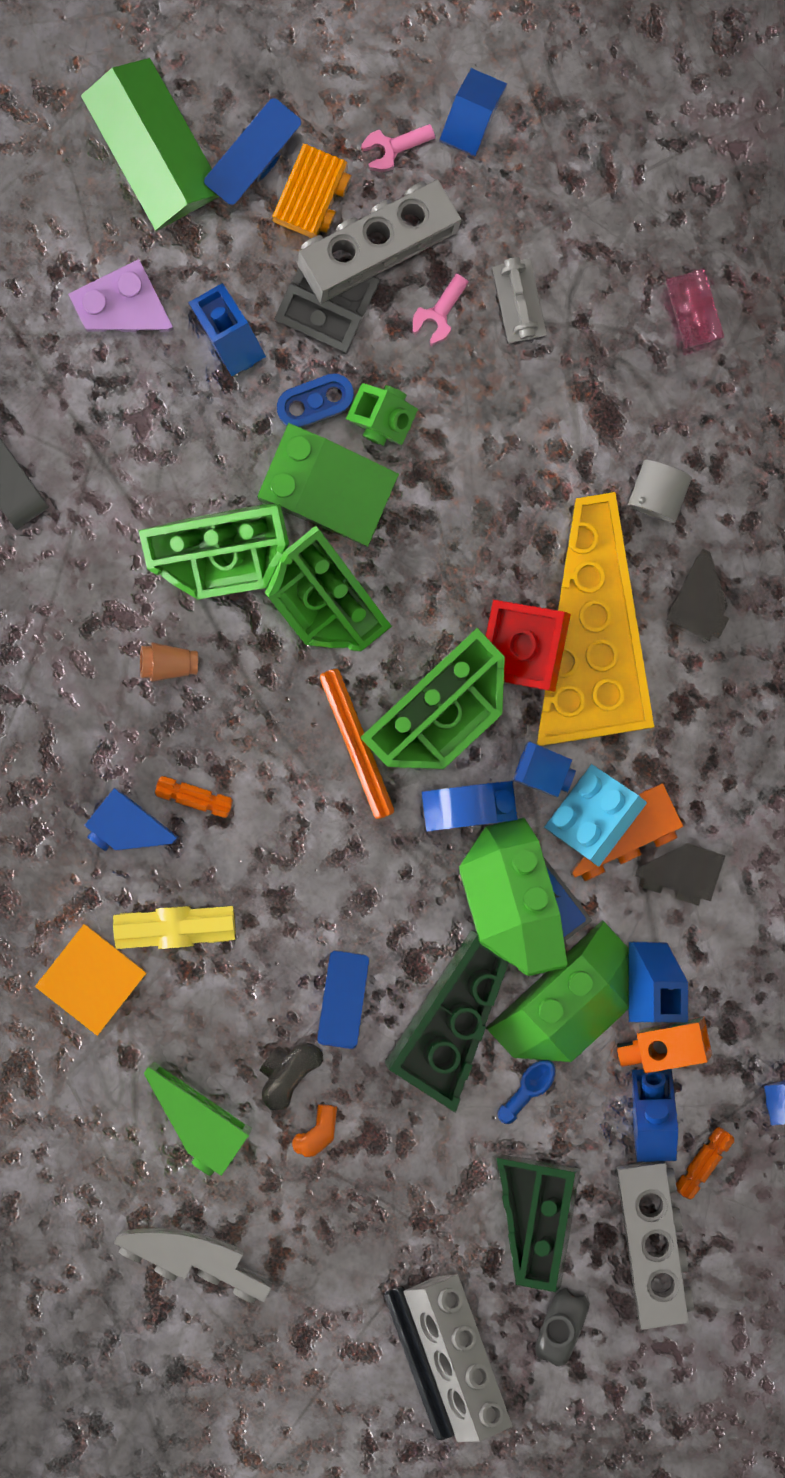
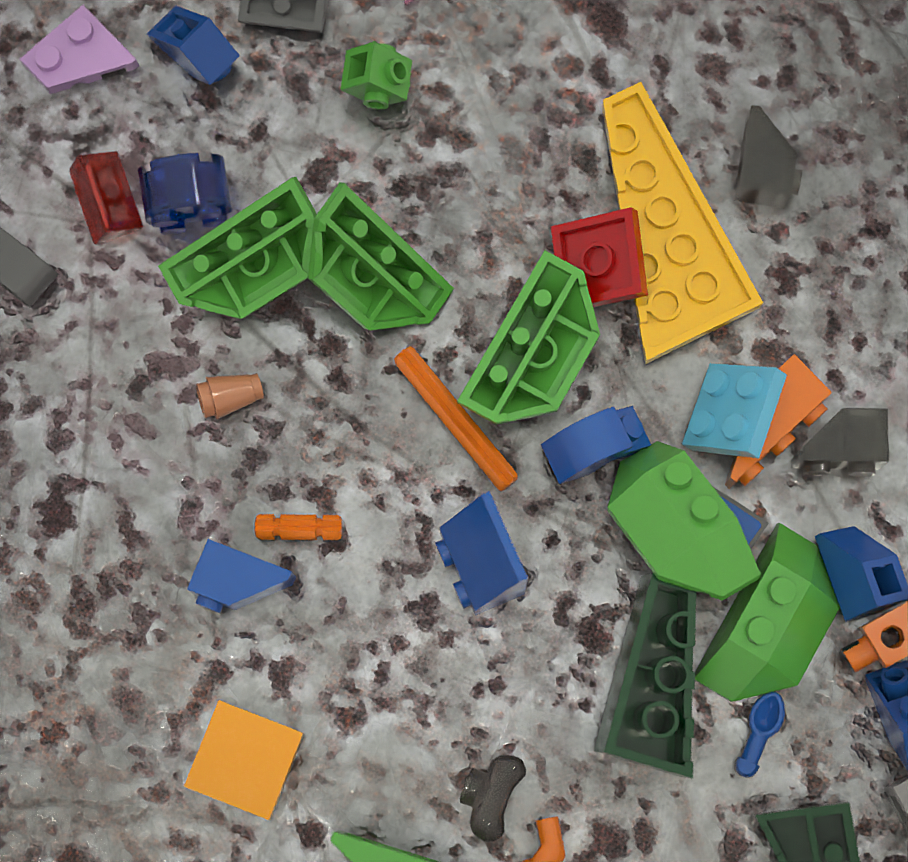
camera: 10 degrees left, 10 degrees down
light yellow piece [113,906,236,949] -> none
bright green slope [257,423,399,547] -> none
blue plate [277,374,354,428] -> none
blue piece [317,951,369,1049] -> none
blue slope [512,742,576,798] -> none
light grey piece [627,460,692,523] -> none
none -> clear red slope [69,151,143,244]
none -> clear blue brick [137,153,232,234]
none -> blue slope [435,491,528,616]

